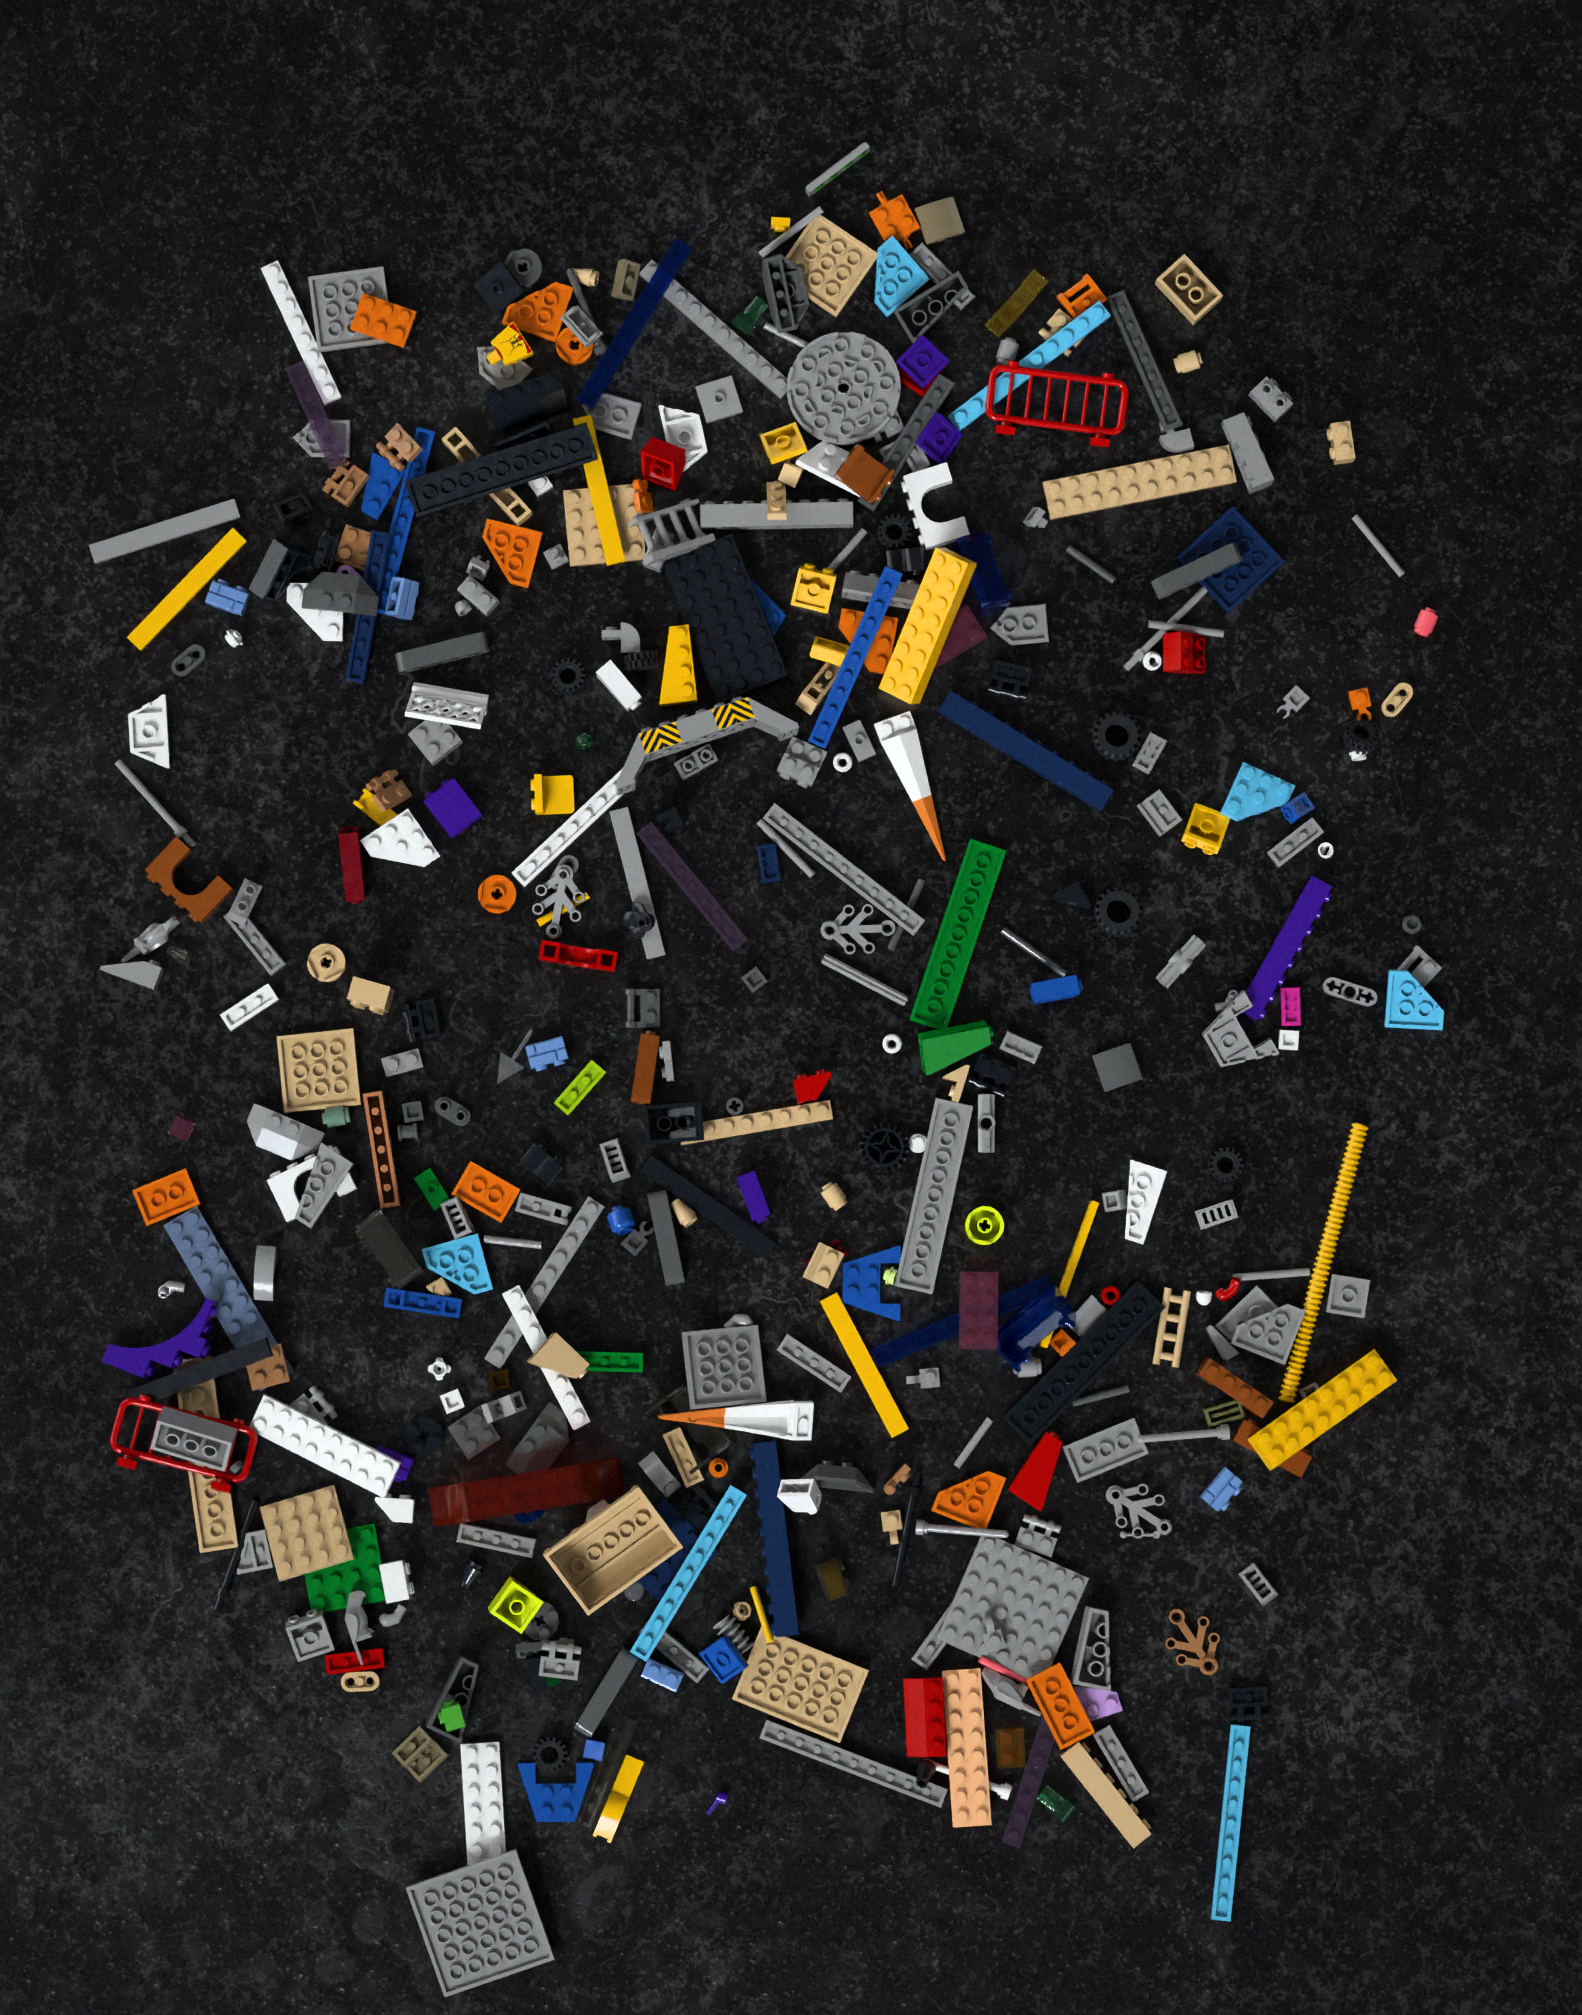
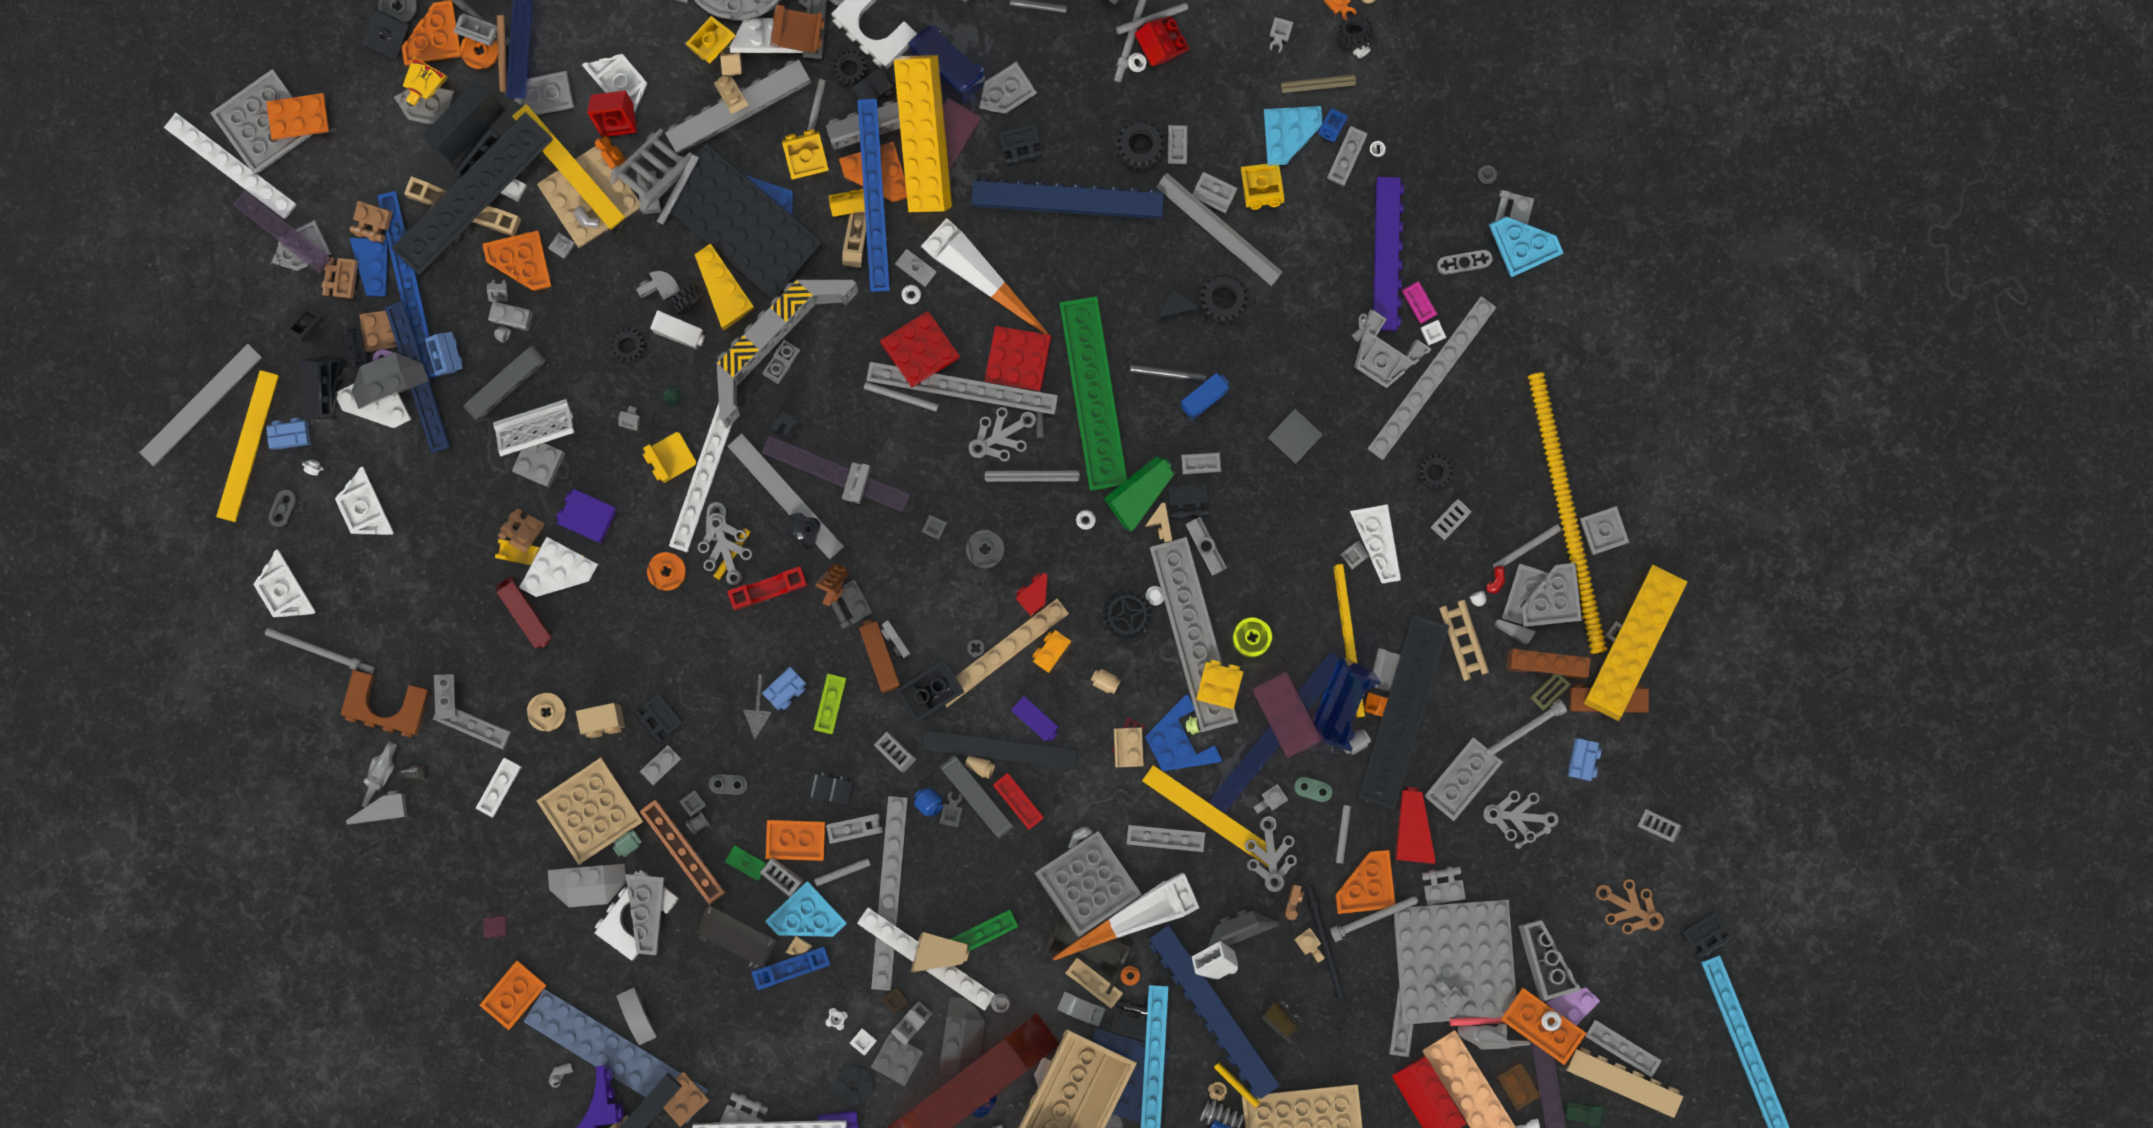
camera: 25 degrees left, 0 degrees up
light grey plate [695,375,743,424] -> none
dark blue plate [757,842,781,884] -> none
light grey plate [777,736,827,788] -> none
dark grey bar [1072,1385,1129,1407] -> none
red plate [1101,1286,1120,1305] -> none
light grey piece [1156,935,1206,989] -> none
none -> white wing [335,467,394,535]
none -> medium nougat bar [497,15,507,92]
none -> light grey arm [574,206,600,228]
none -> light grey tile [619,406,640,431]
none -> light grey bar [657,154,699,225]
none -> dark orange bracket [815,564,850,606]
none -> light grey bracket [842,463,871,504]
none -> red plate [880,311,960,388]
none -> dark grey plate [966,530,1004,569]
none -> red plate [984,326,1052,392]
none -> light grey plate [991,993,1010,1013]
none -> red plate [993,773,1044,830]
none -> light orange brick [1032,630,1071,673]
none -> light grey tile [1156,173,1282,286]
none -> yellow plate [1196,660,1243,709]
none -> light grey plant [1244,816,1297,892]
none -> dark tan axle [1281,74,1356,93]
none -> sand green plate [1294,777,1332,802]
none -> light grey plate [1368,296,1497,461]
none -> white plate [1541,1011,1561,1031]

